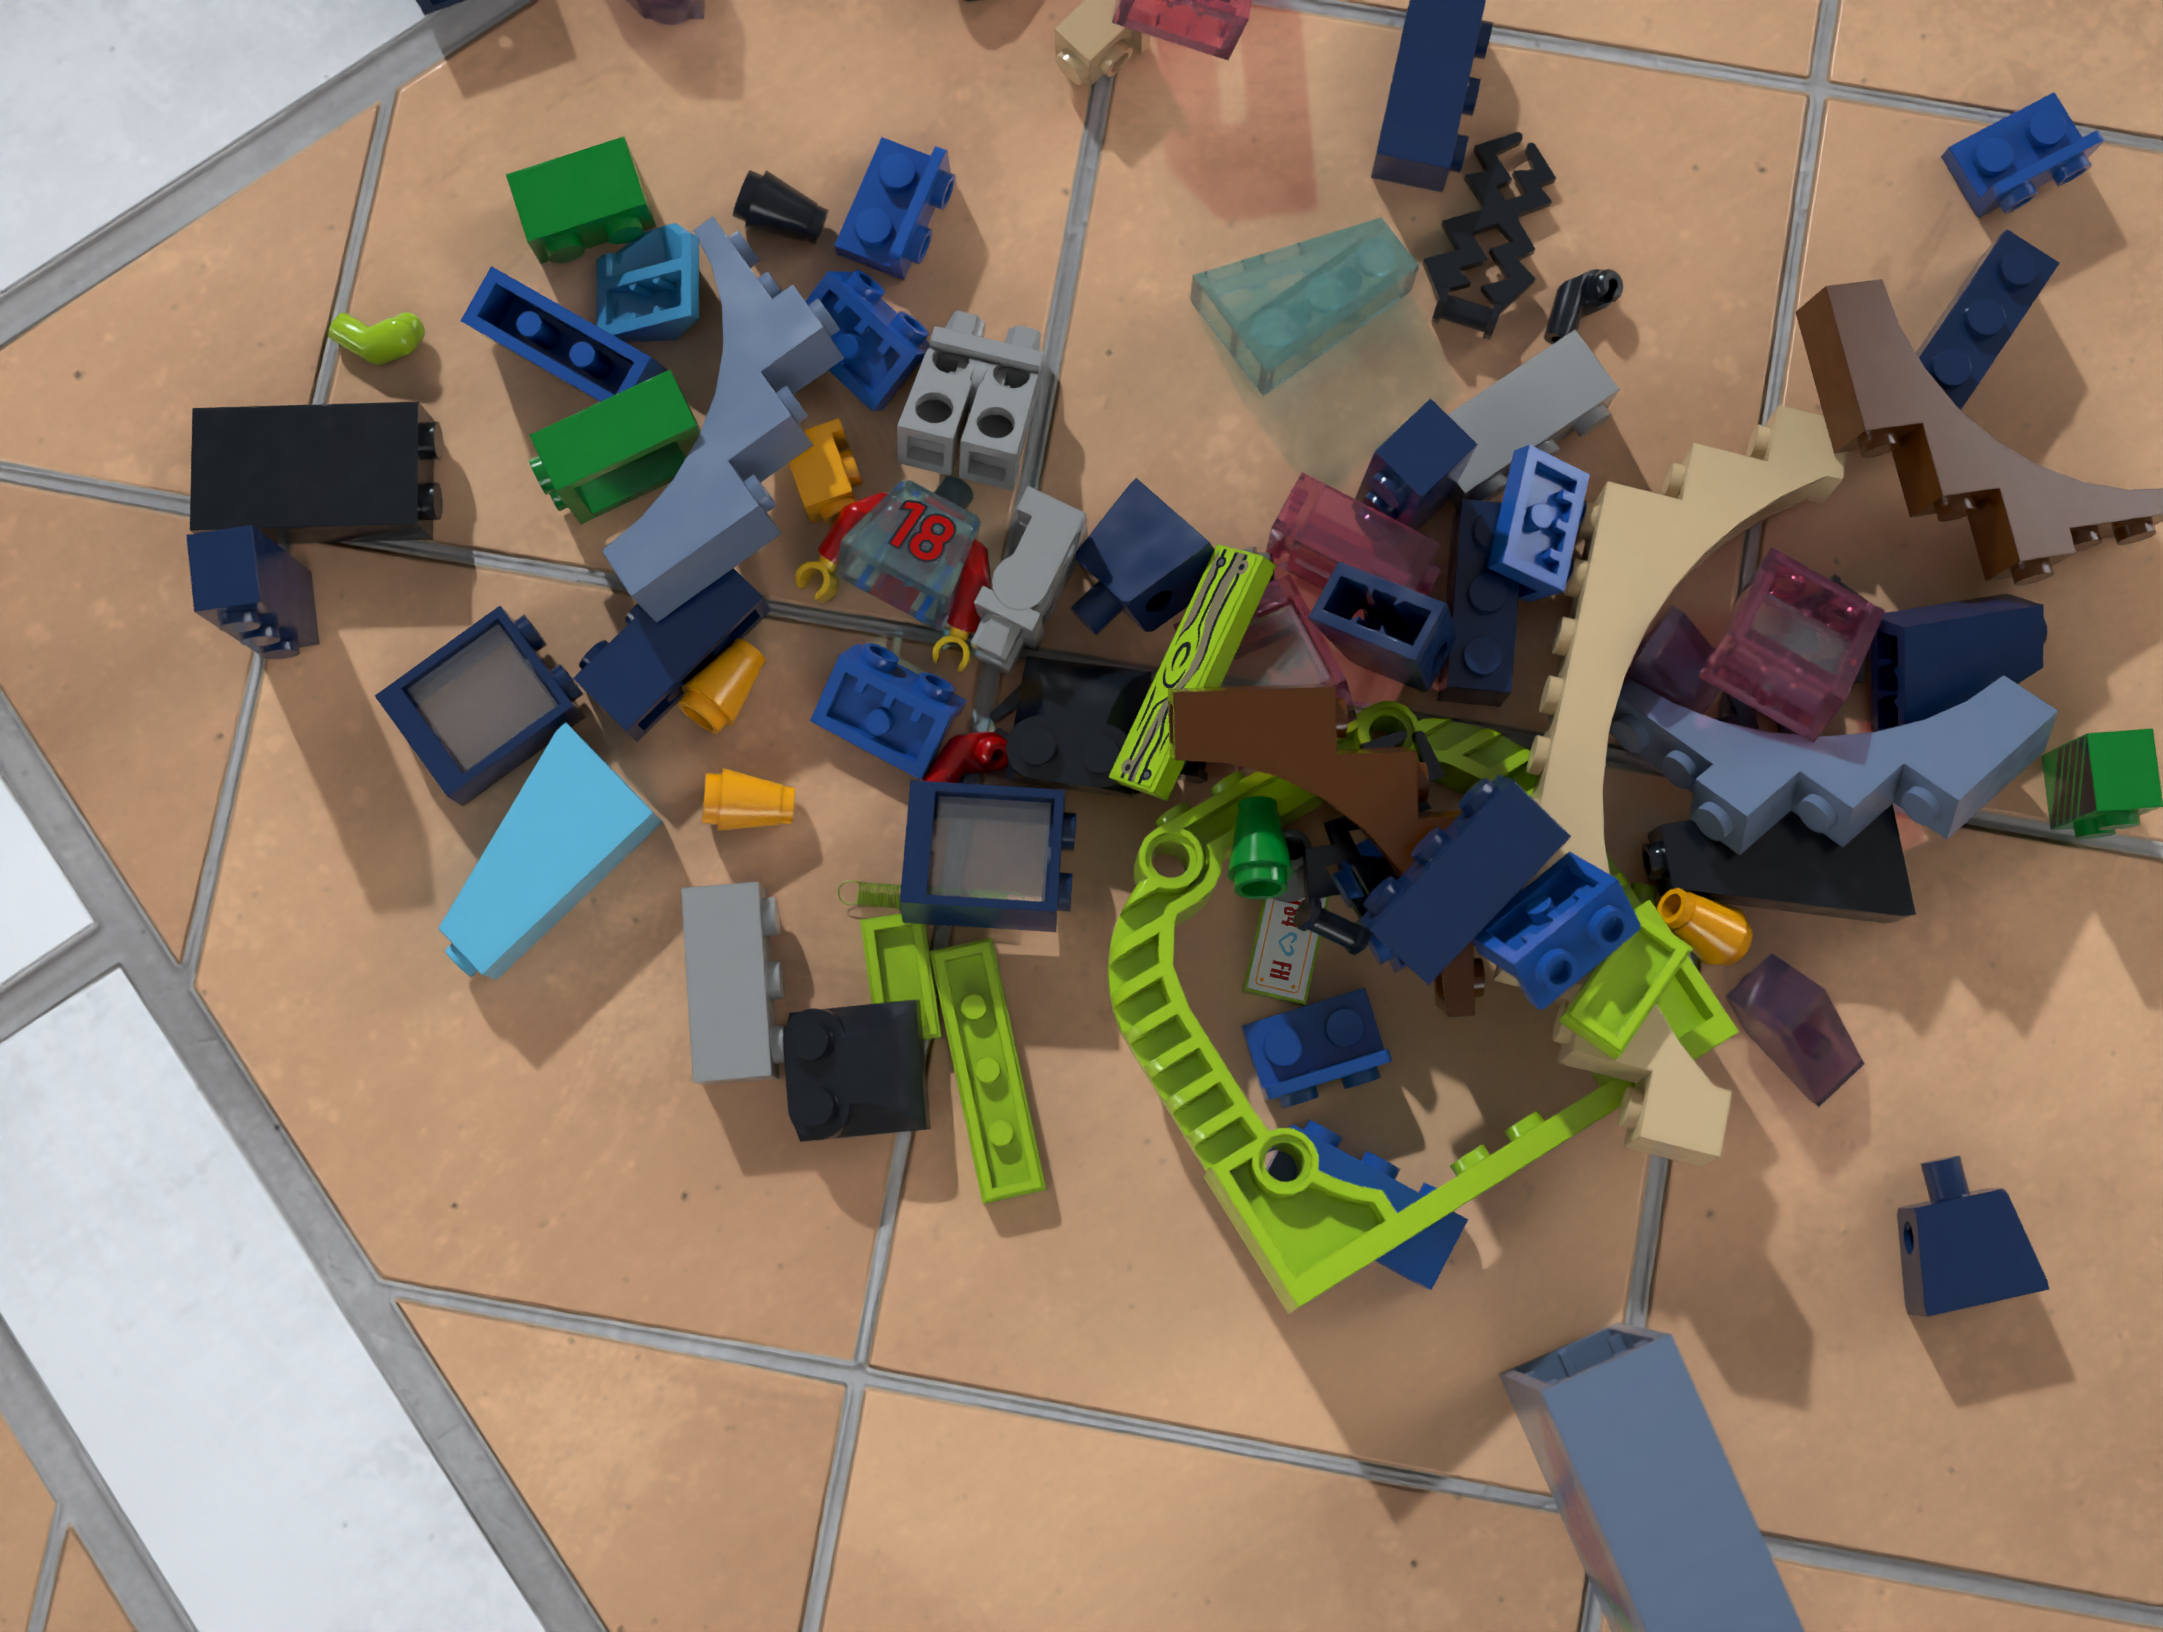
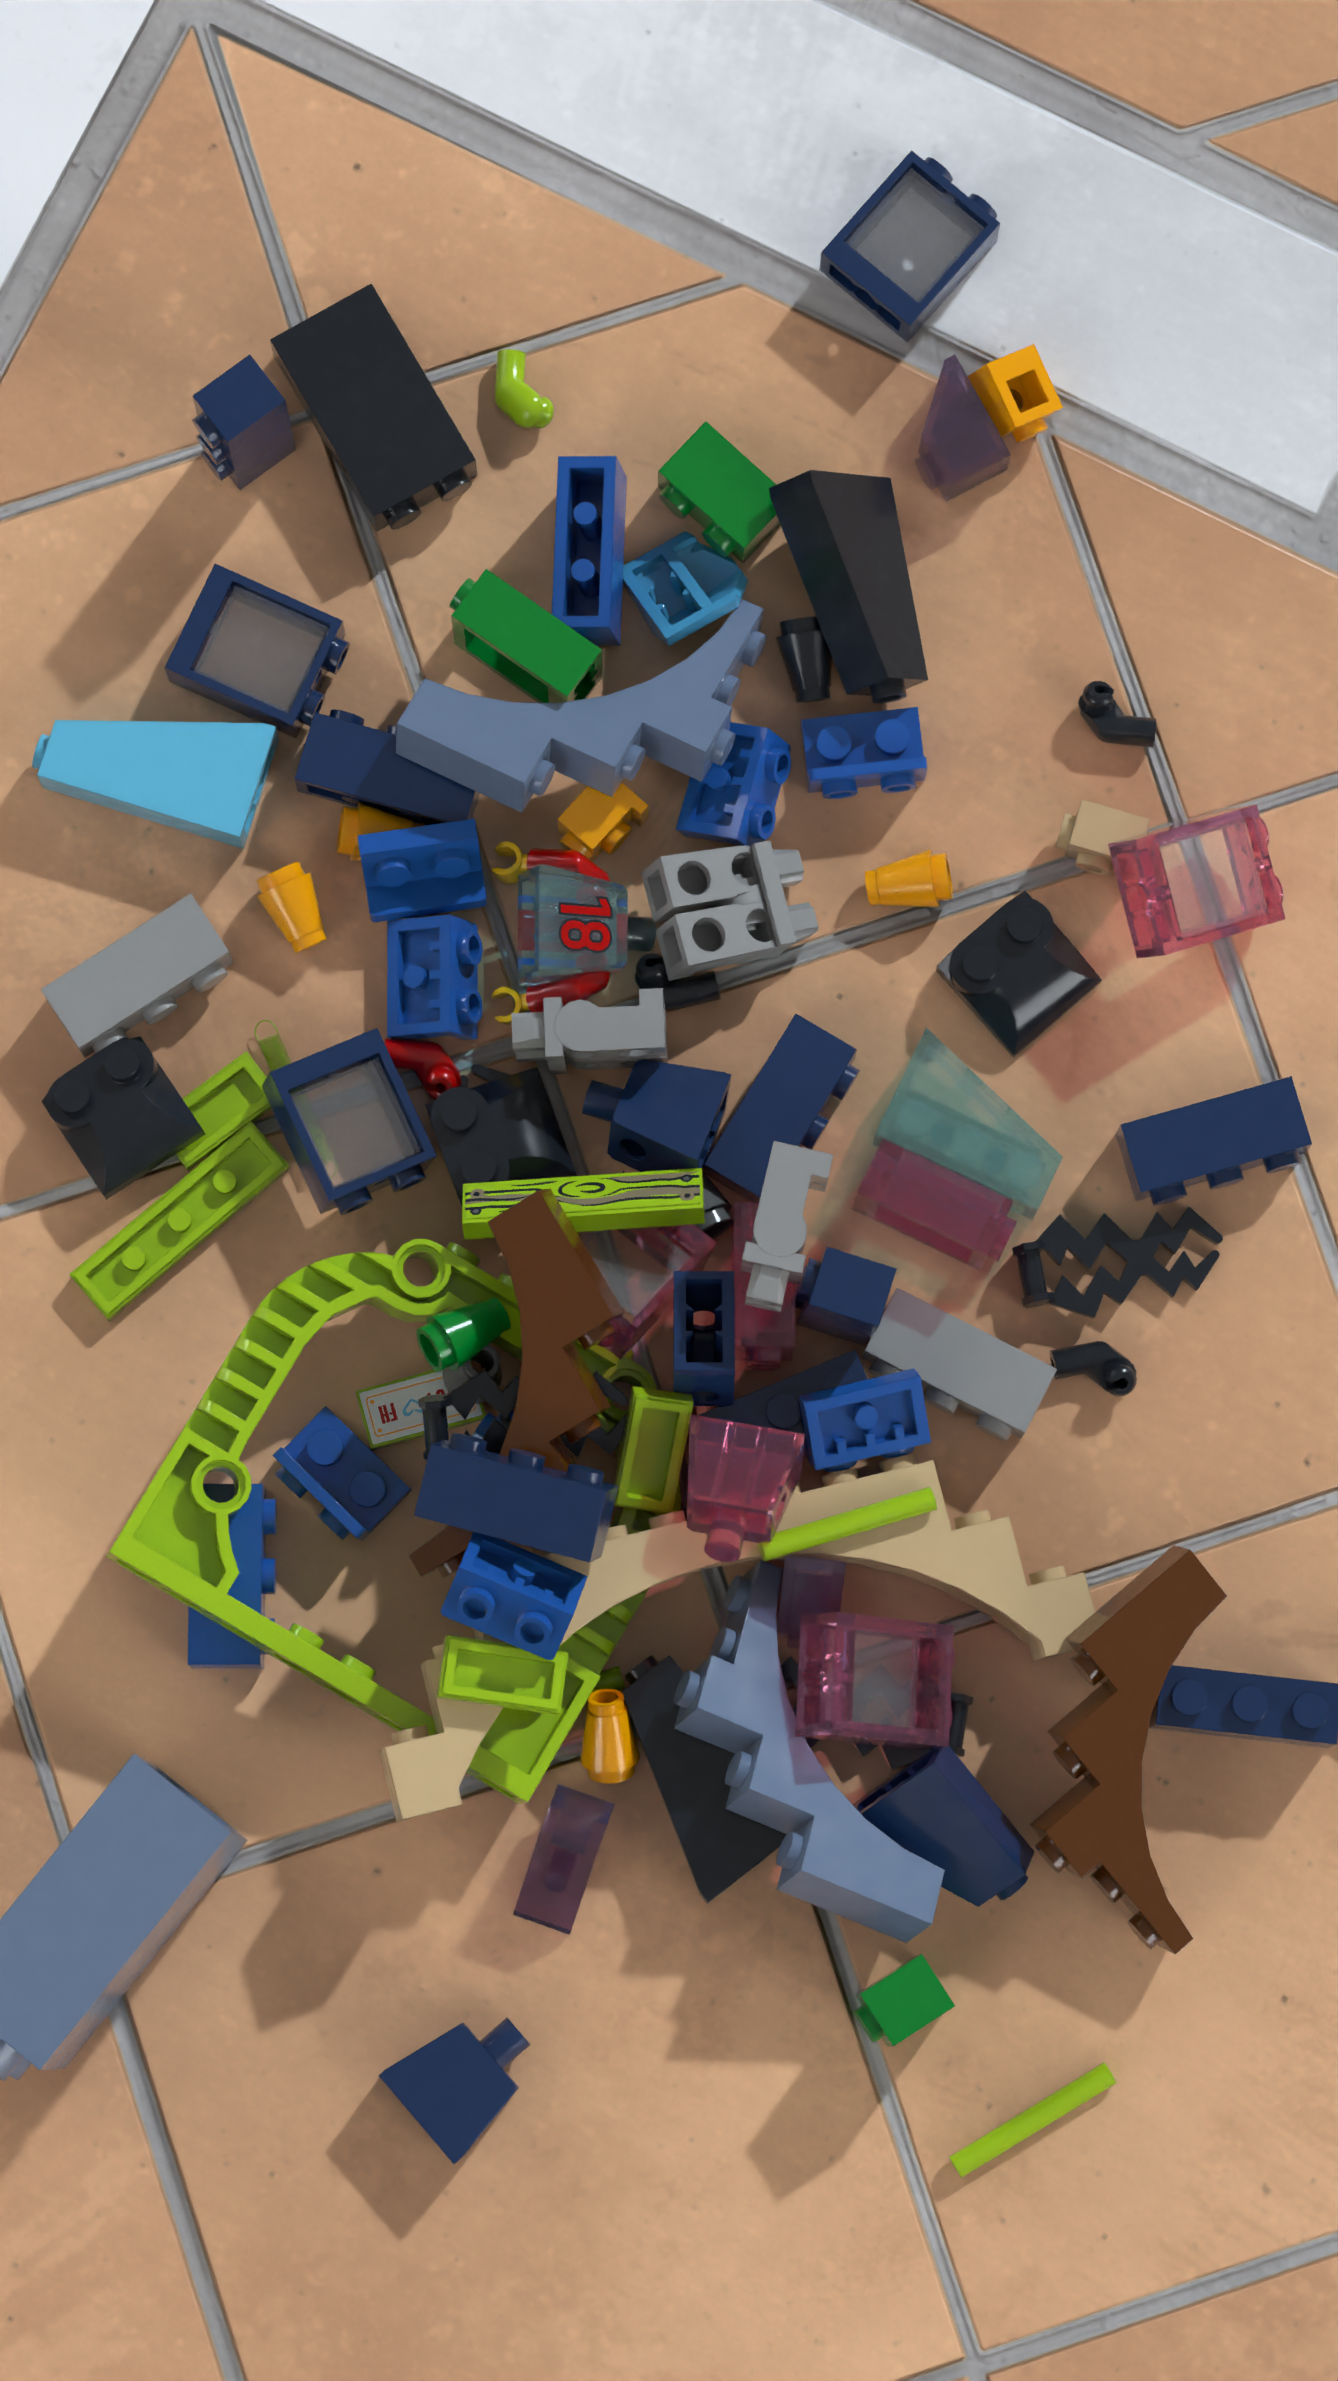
camera: 55 degrees right, 0 degrees up
none -> blue bracket [357,818,487,922]
none -> lime tile [614,1386,694,1513]
none -> black arm [635,953,721,1010]
none -> clear pink torso [687,1414,805,1562]
none -> dark blue brick [703,1013,860,1205]
none -> light grey hips [740,1141,833,1313]
none -> lime bar [757,1487,937,1561]
none -> black slope [769,470,928,704]
none -> clear pink window [852,1139,1017,1271]
none -> light orange cone [865,849,953,907]
none -> black slope [936,891,1102,1058]

